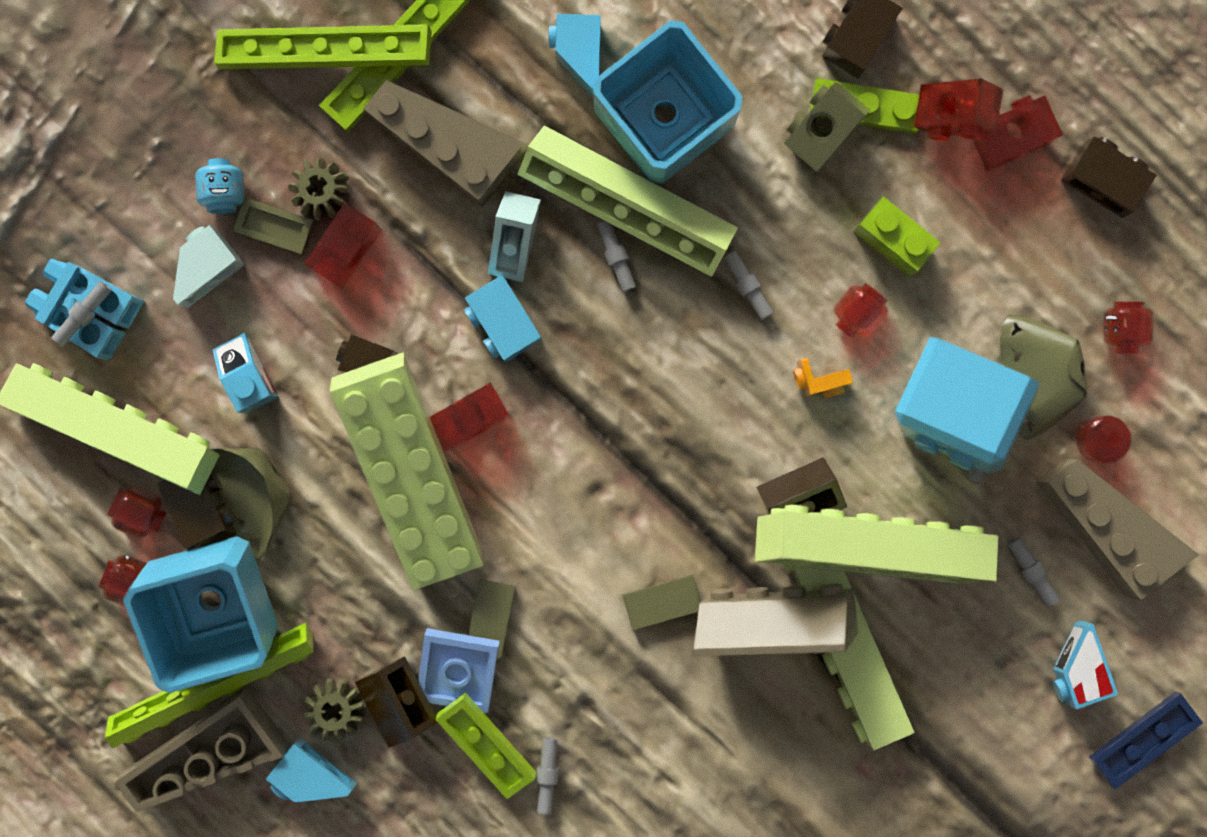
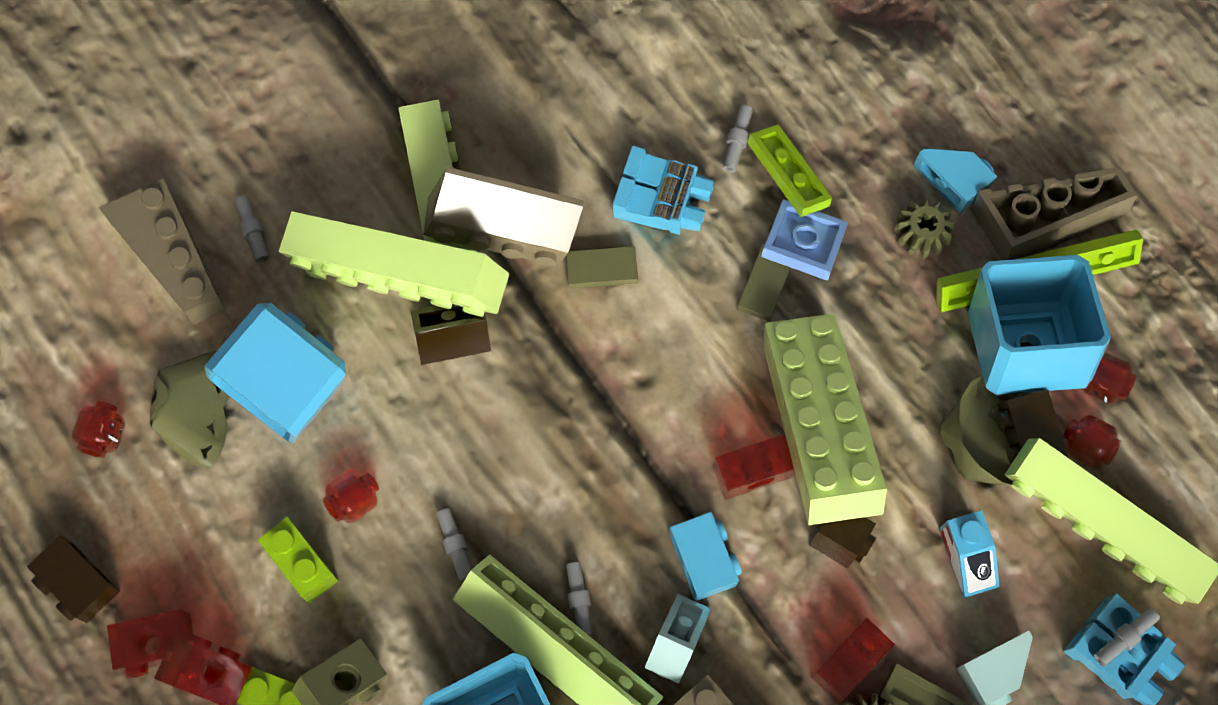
camera: 175 degrees left, 15 degrees down
dark brown brick [355,656,438,748] -> none
light orange bracket [793,357,853,399] -> none
slope [1053,620,1118,709] -> none
clear red head [1076,415,1132,463] -> none
dark blue plate [1089,691,1203,789] -> none
none -> medium azure hips [613,146,714,235]

